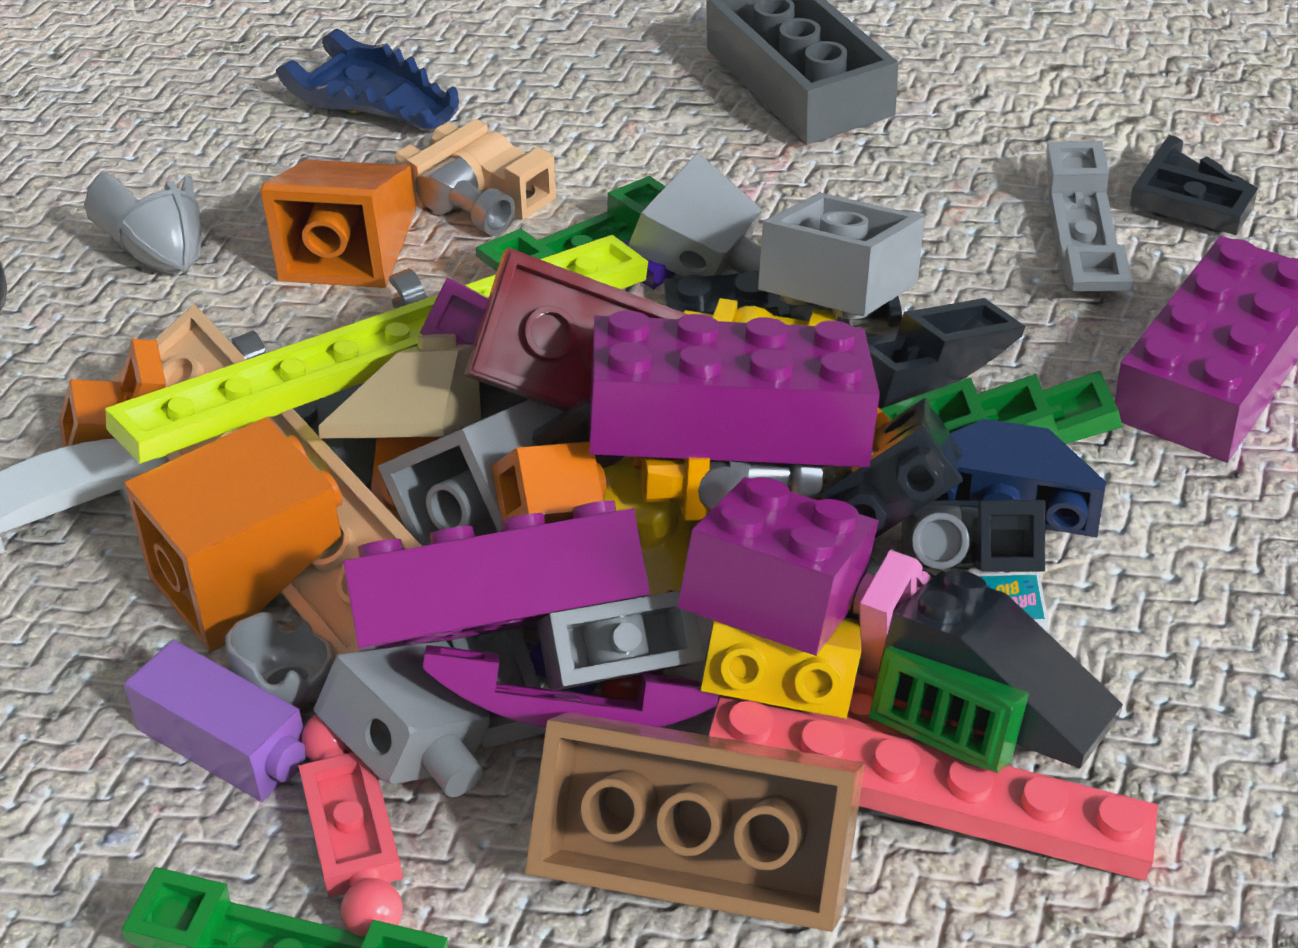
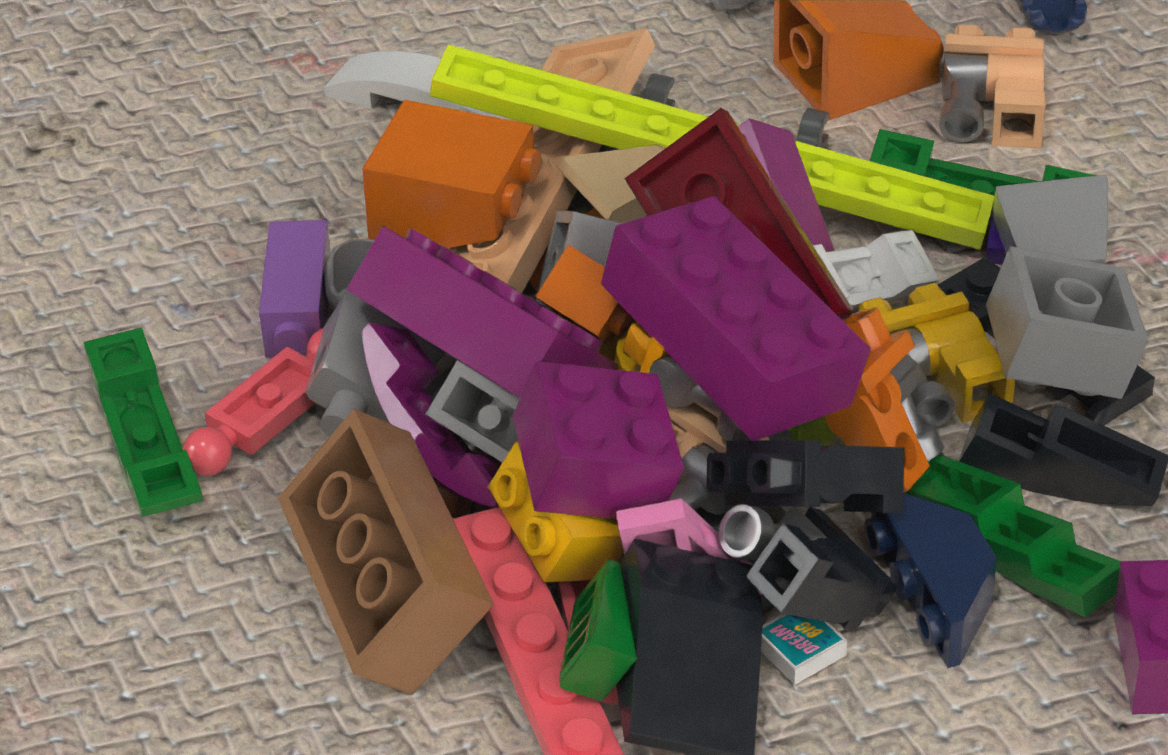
camera: 55 degrees right, 0 degrees up
orange slope [59,339,166,447] -> none

